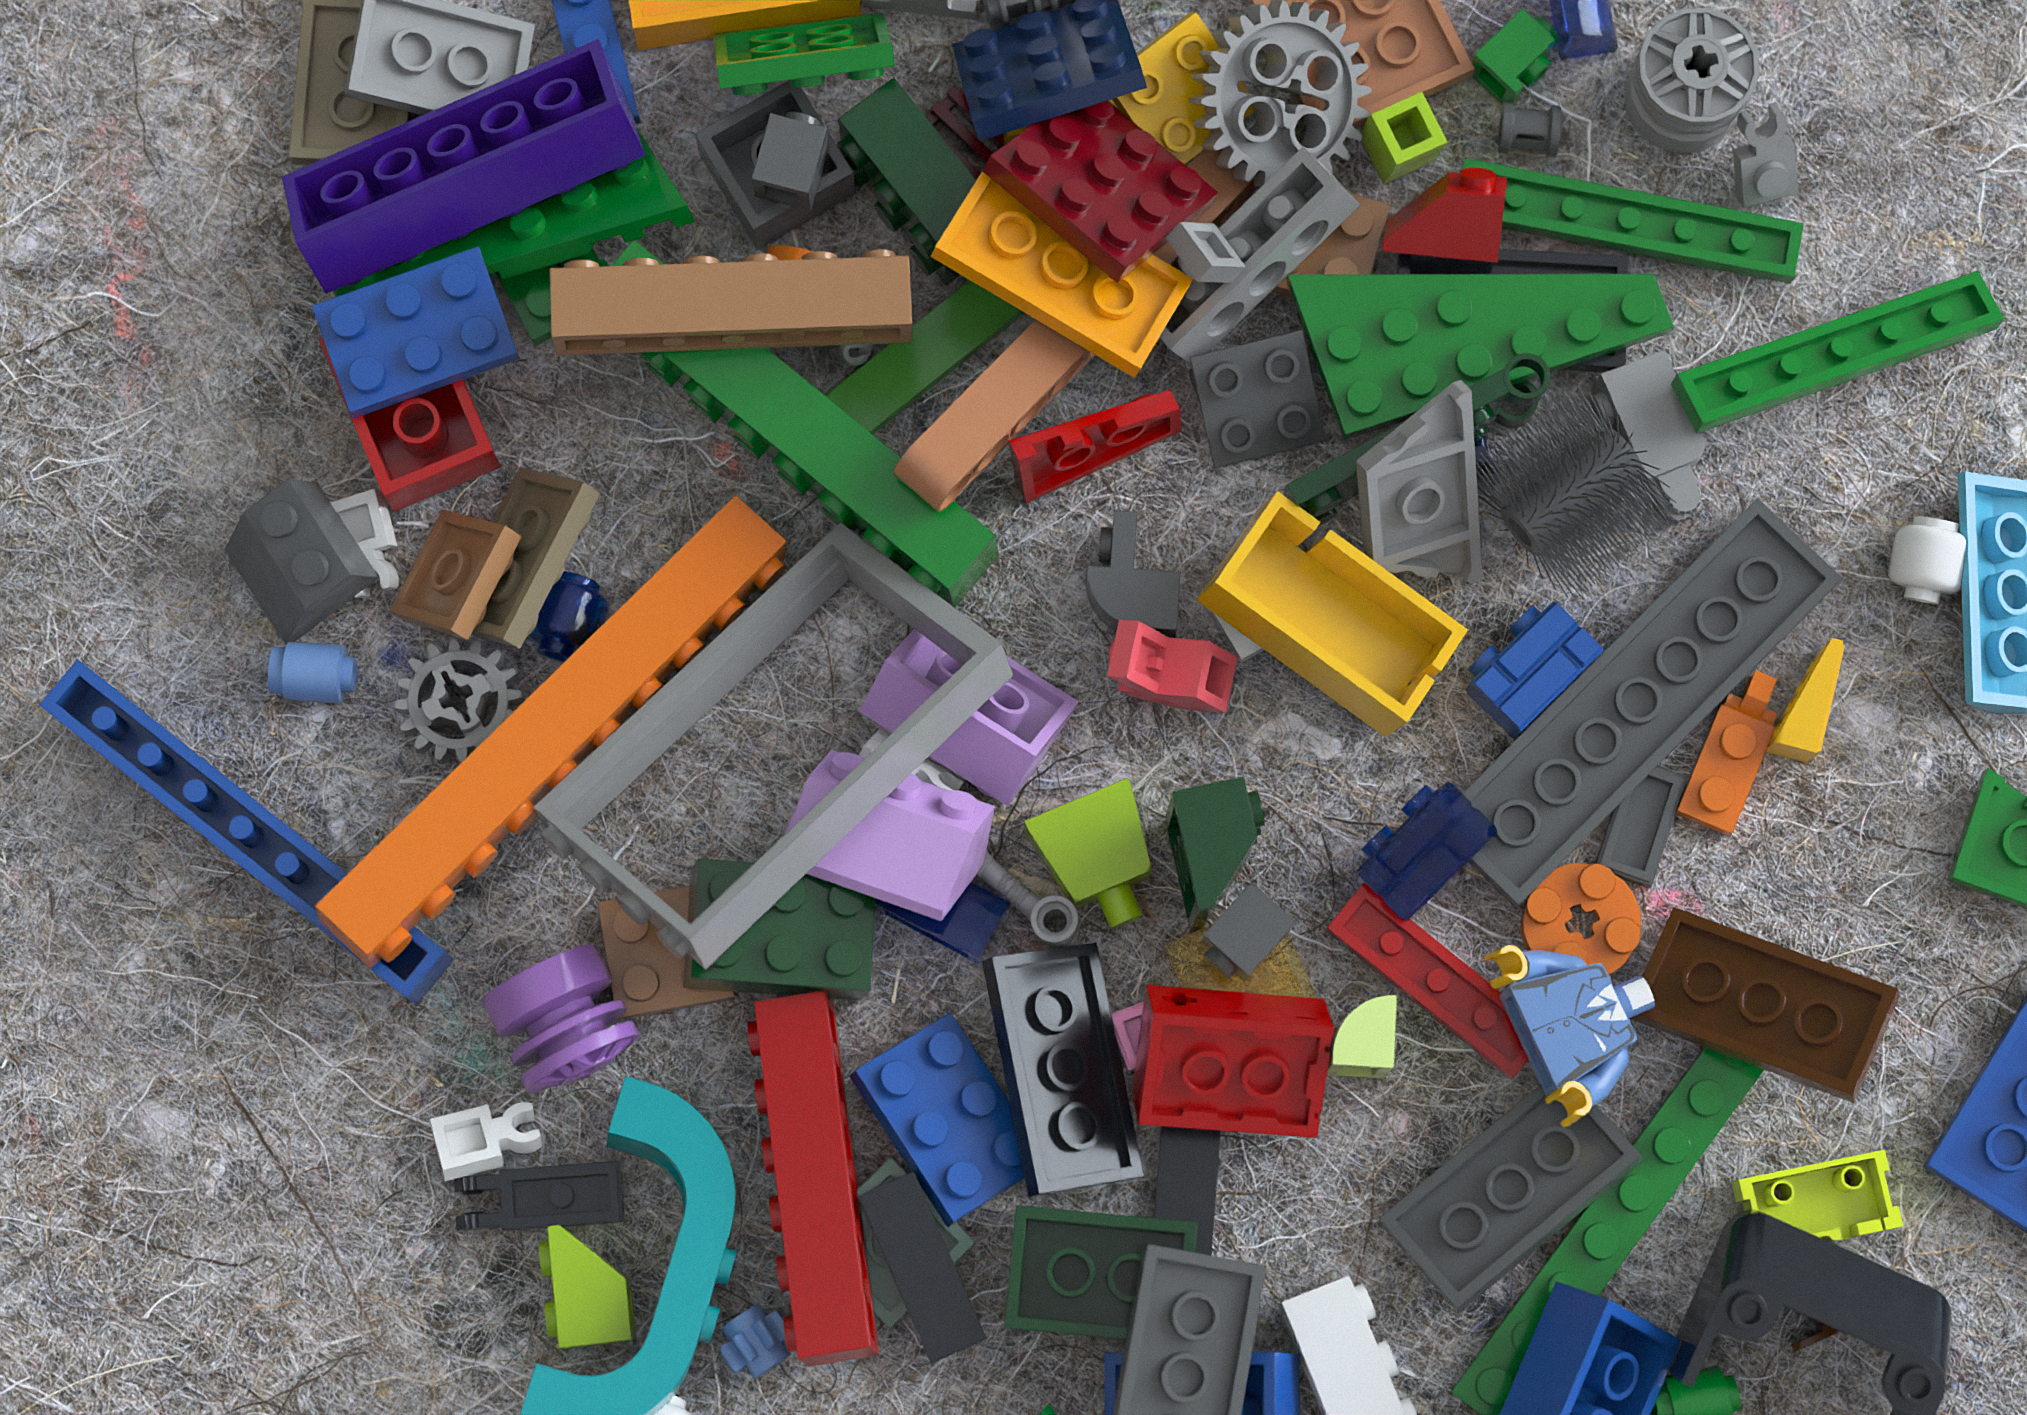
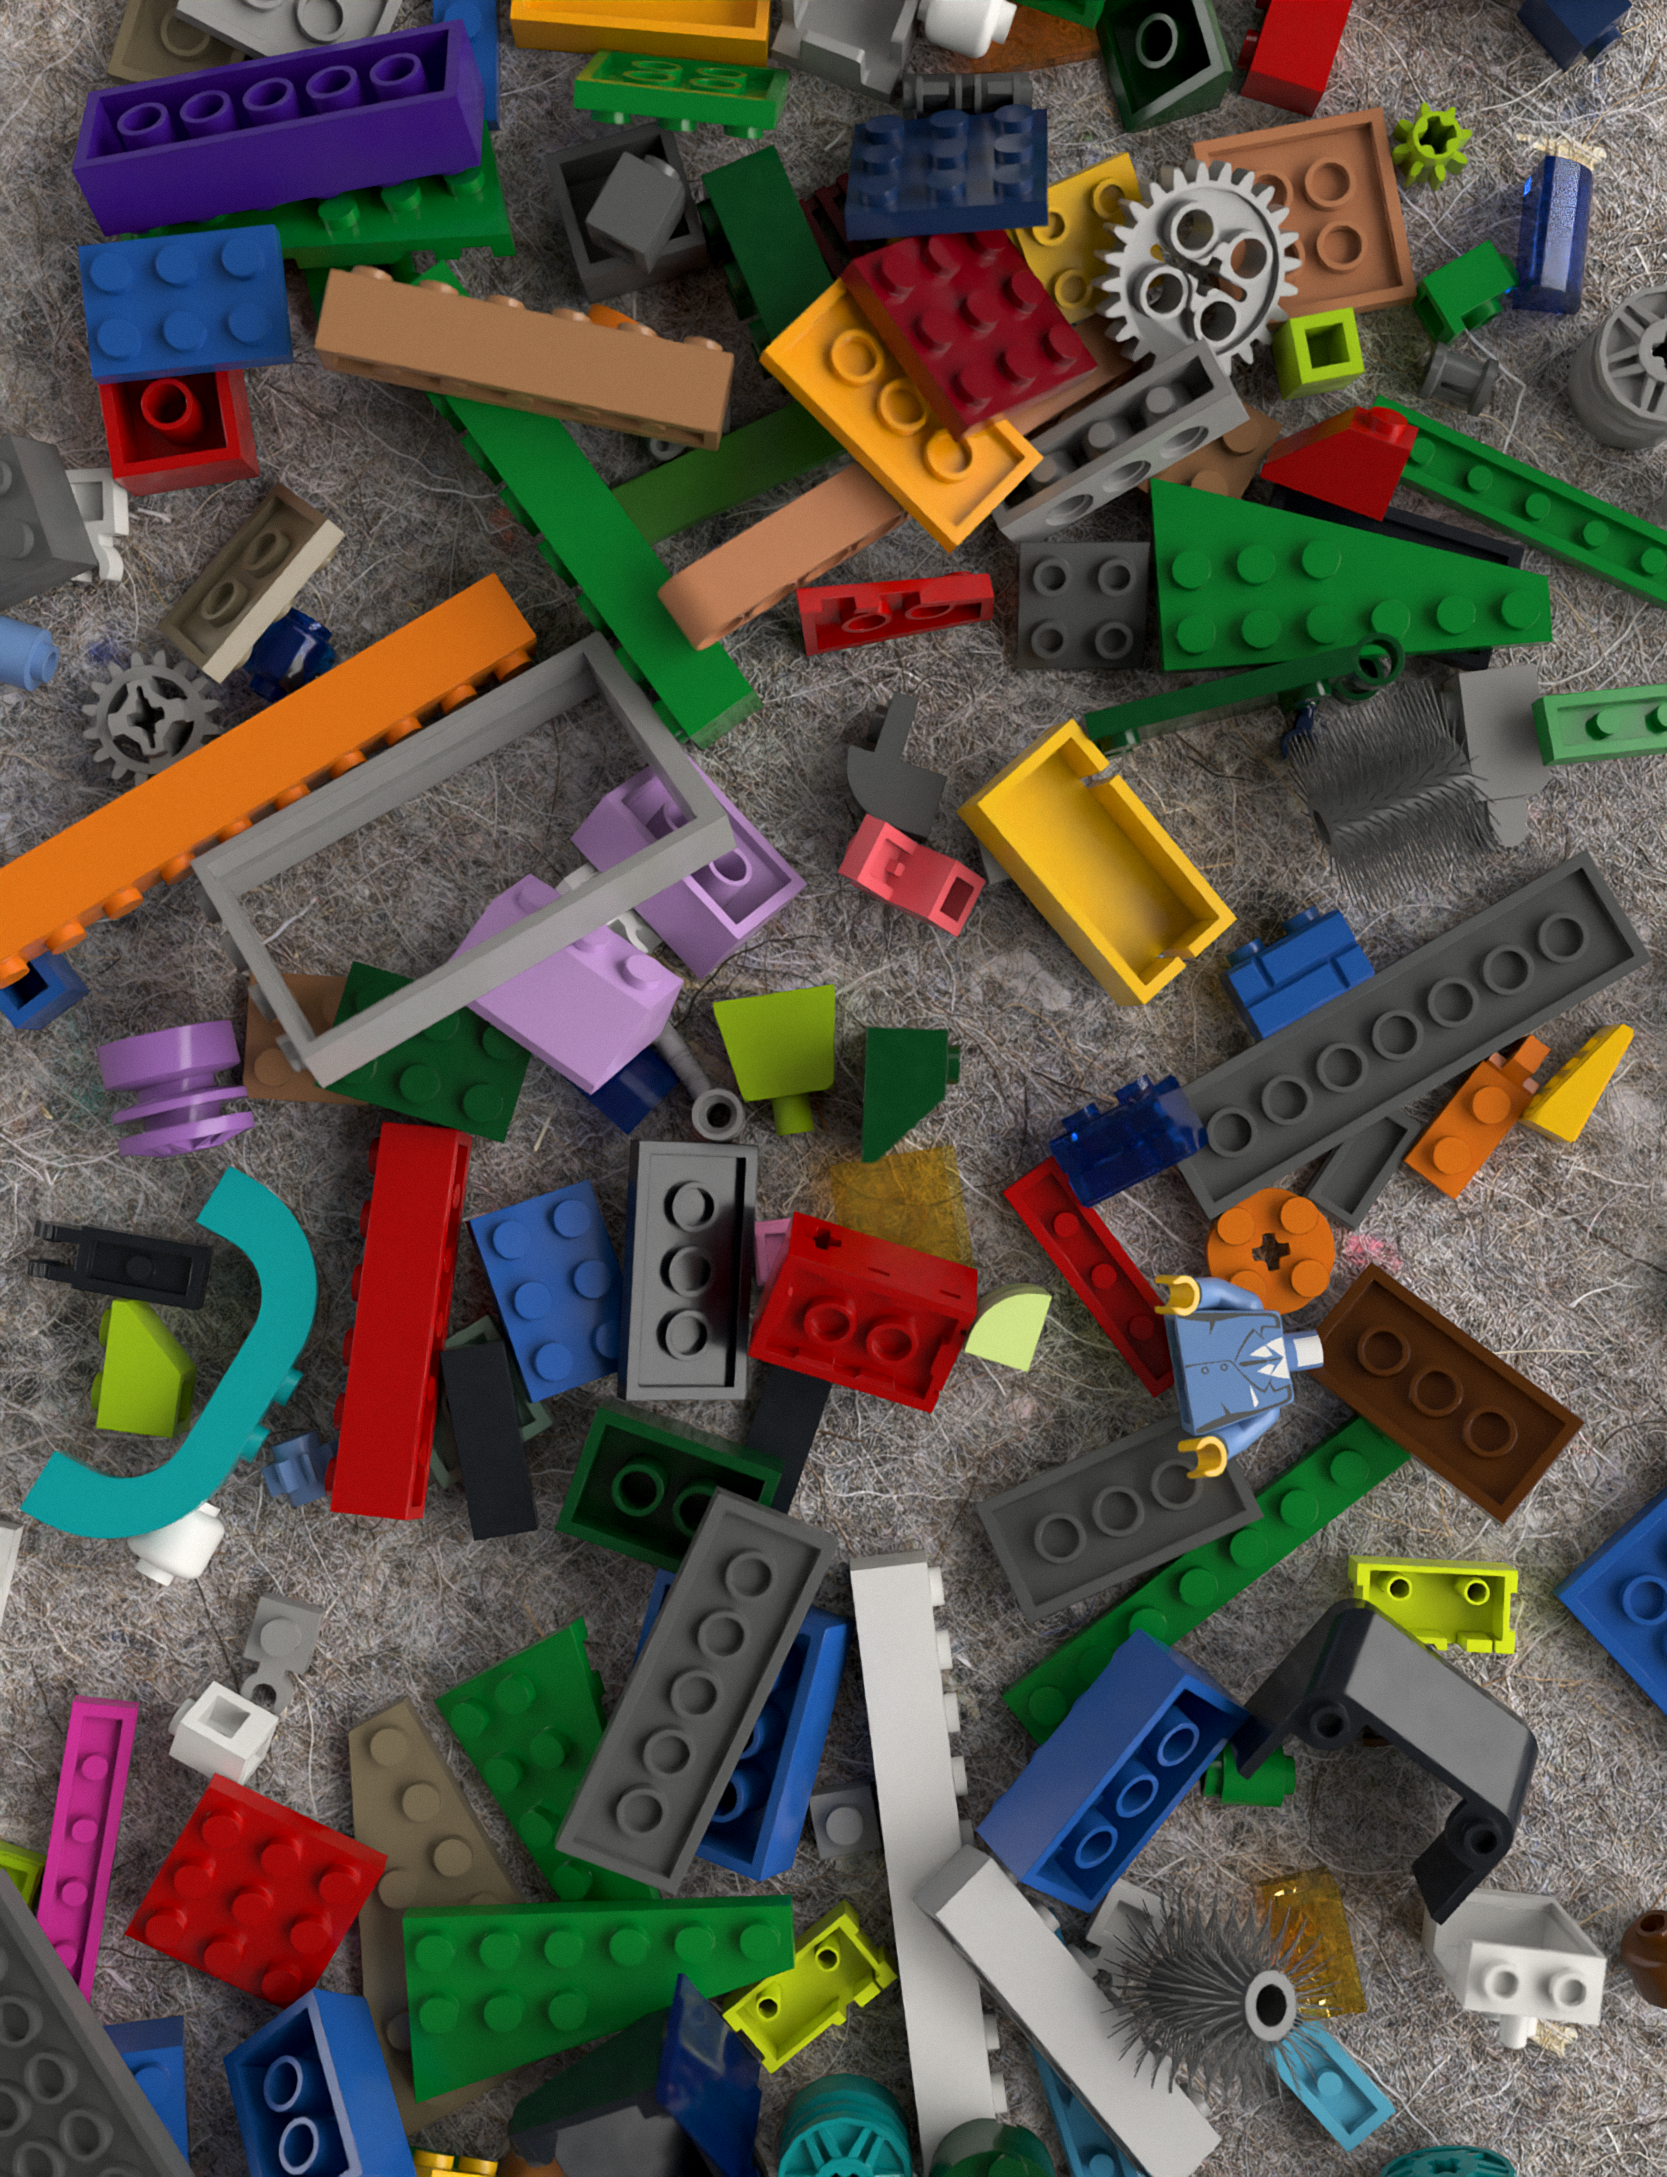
camera: 15 degrees right, 10 degrees up
medium nougat plate [389,509,522,640] -> none
white plate [430,1102,542,1181] -> none
light grey plate [1166,222,1246,283] -> none
dark grey brick [1200,882,1296,982] -> none
light grey wing [1356,380,1483,583] -> none

